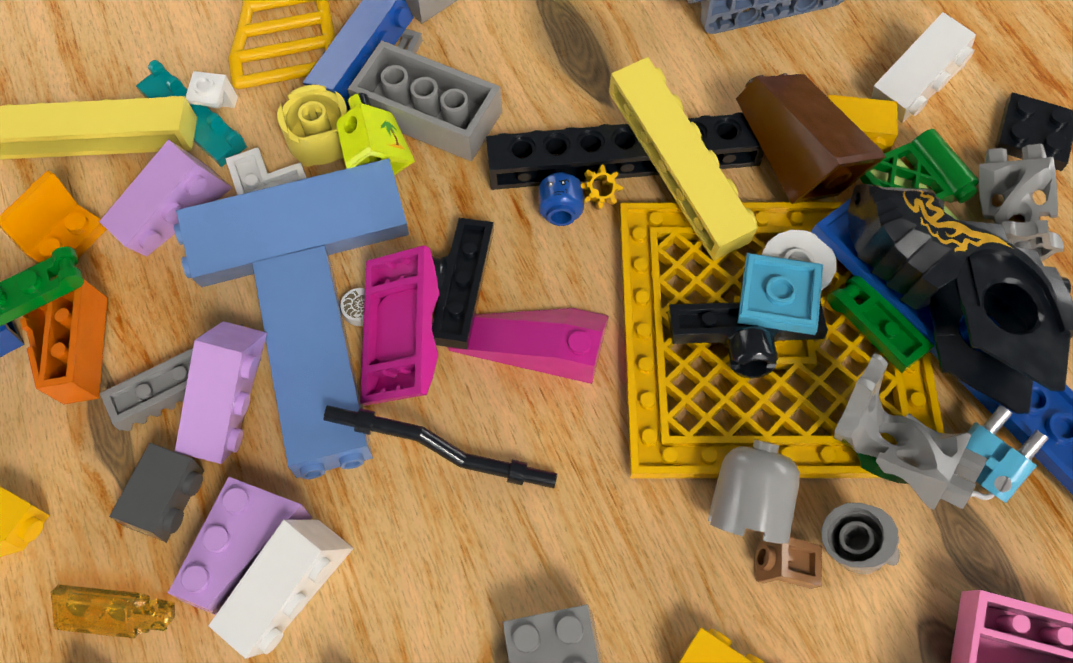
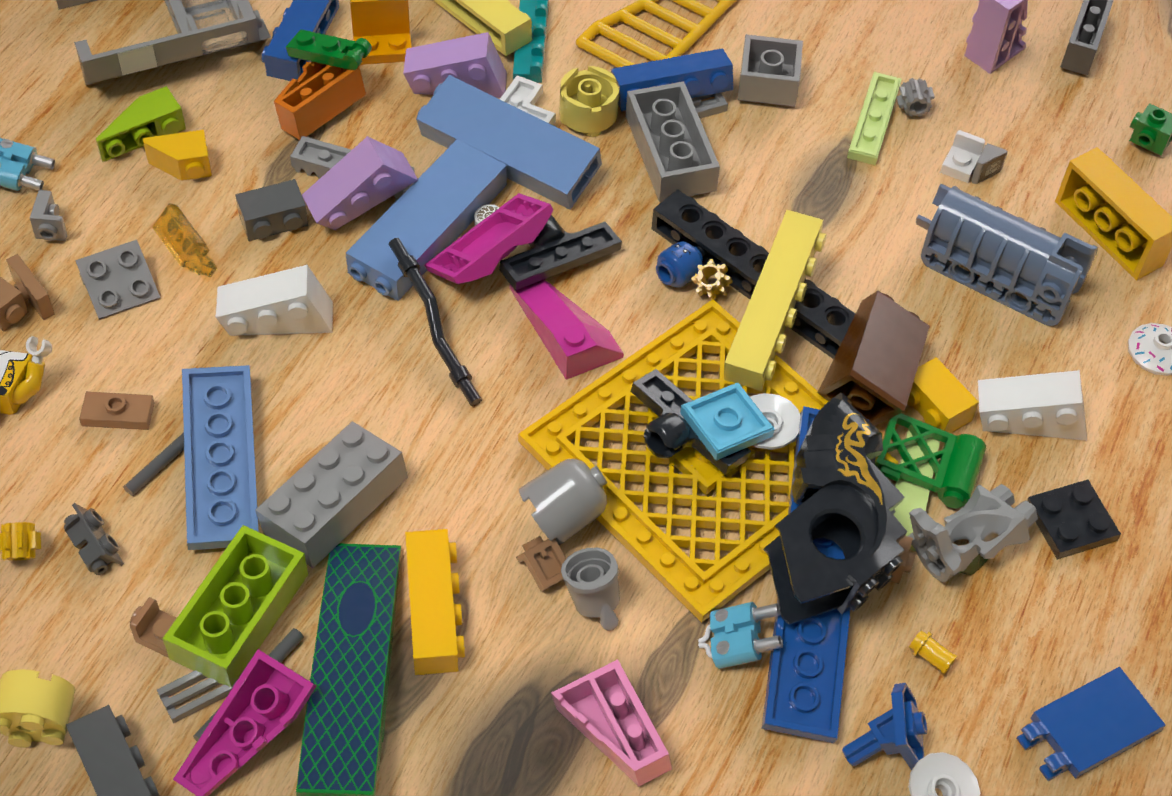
camera: 45 degrees right, 10 degrees down
lavender wedge [168,477,312,615] -> none
white bracket [186,71,238,109] -> none
neon yellow torso [336,93,415,176] -> none
green plate [827,276,934,373] -> none
light grey hips [834,353,987,510] -> none

